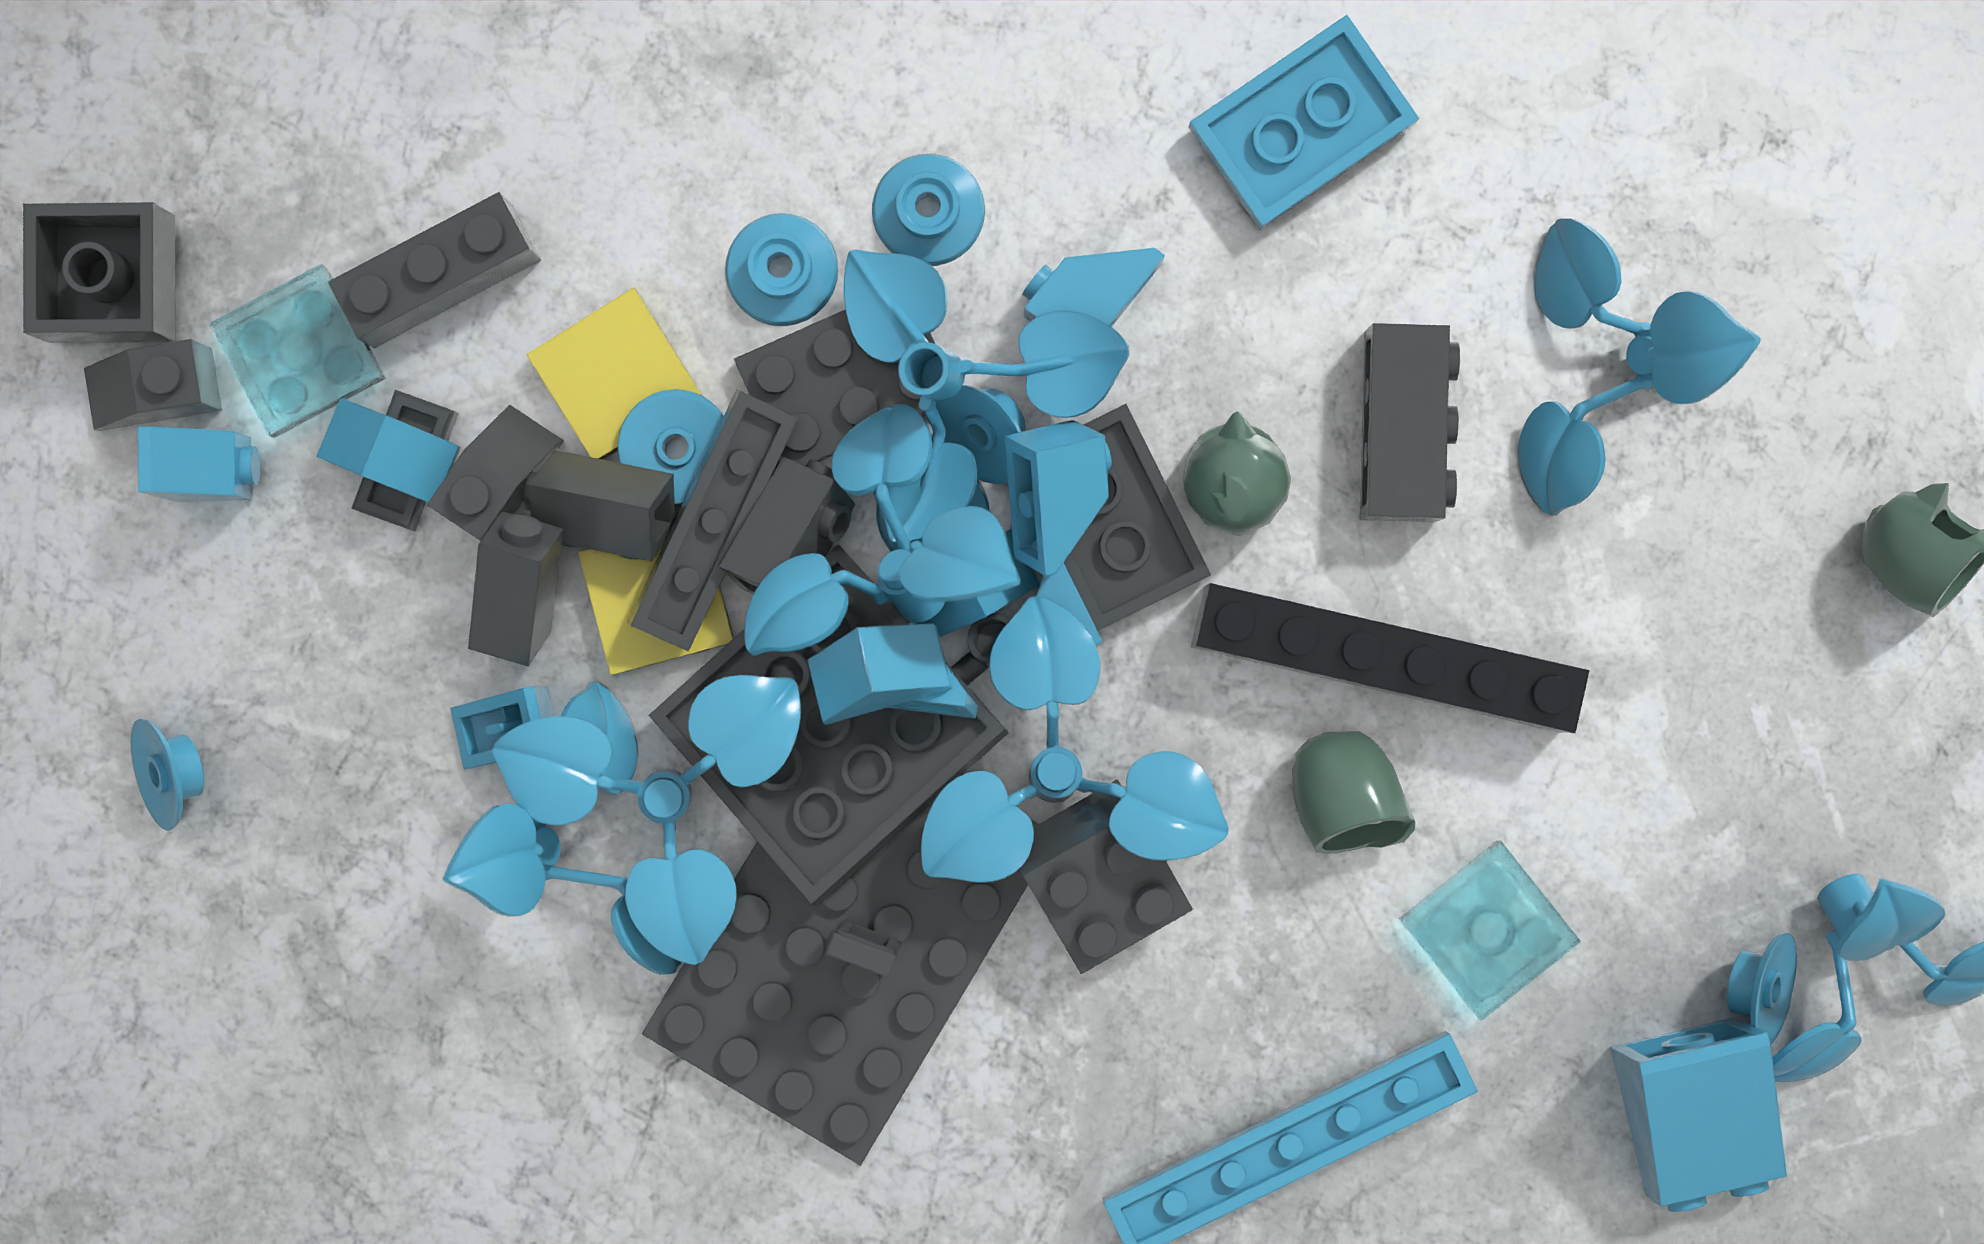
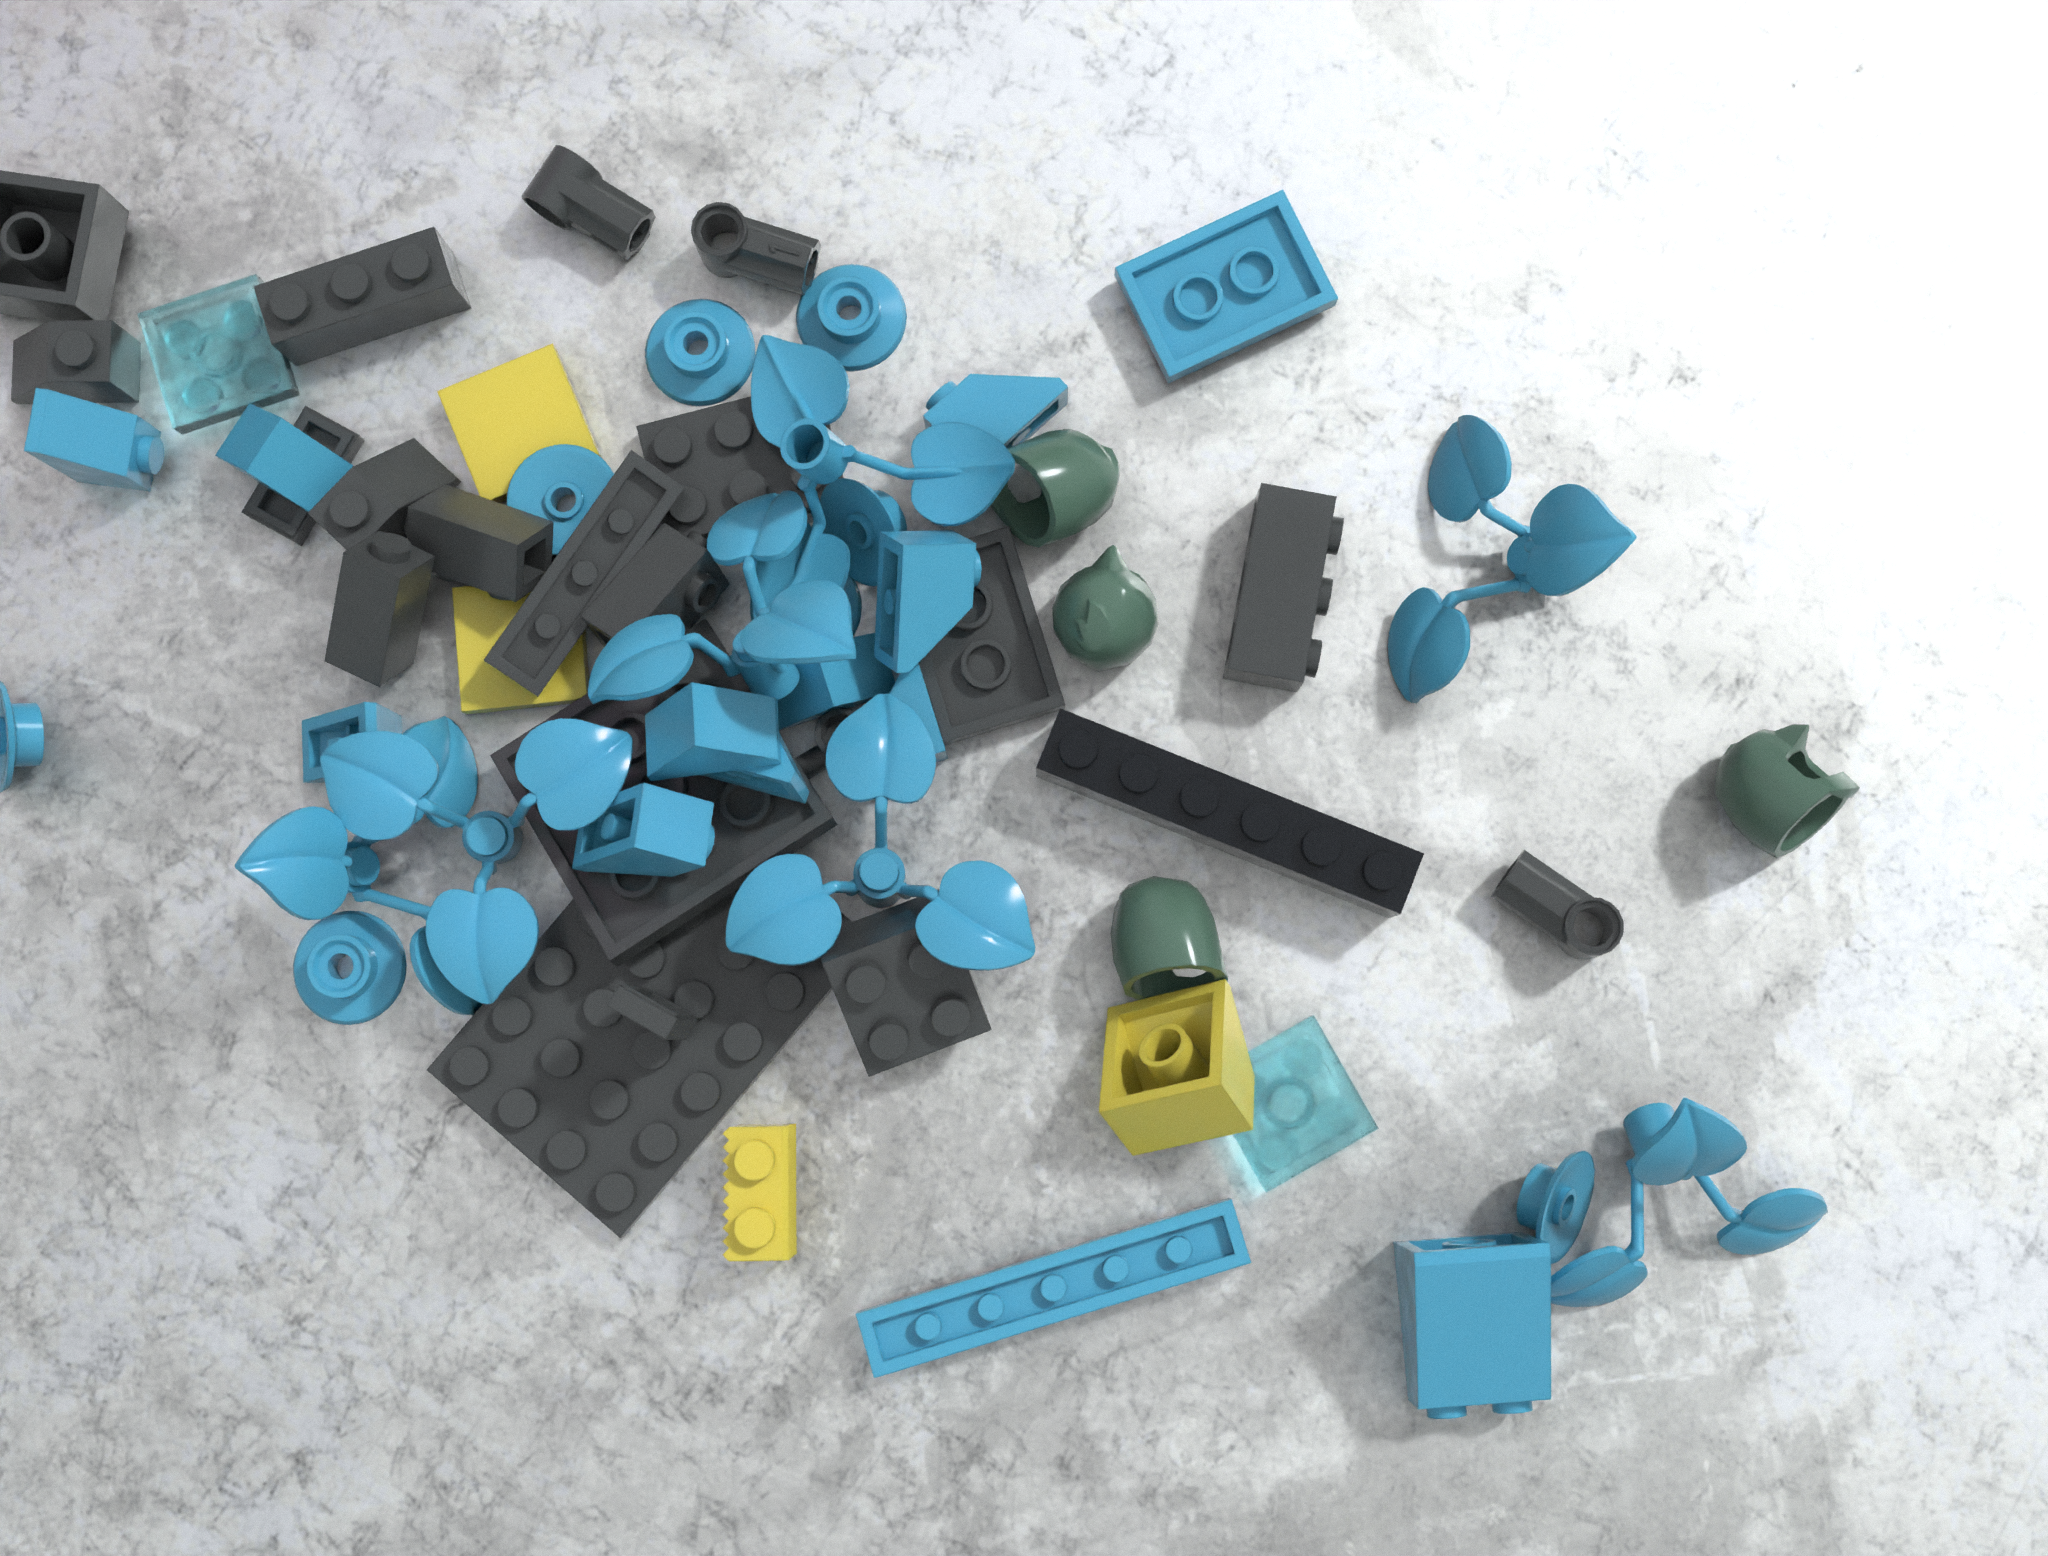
camera: 15 degrees right, 5 degrees down
none -> medium azure piece [293,911,407,1025]
none -> dark grey piece [522,145,656,260]
none -> medium azure slope [572,783,715,877]
none -> dark grey piece [691,202,821,296]
none -> light yellow brick [722,1124,797,1262]
none -> sand green piece [990,429,1120,548]
none -> light yellow slope [1099,979,1255,1156]
none -> dark grey piece [1491,850,1624,959]

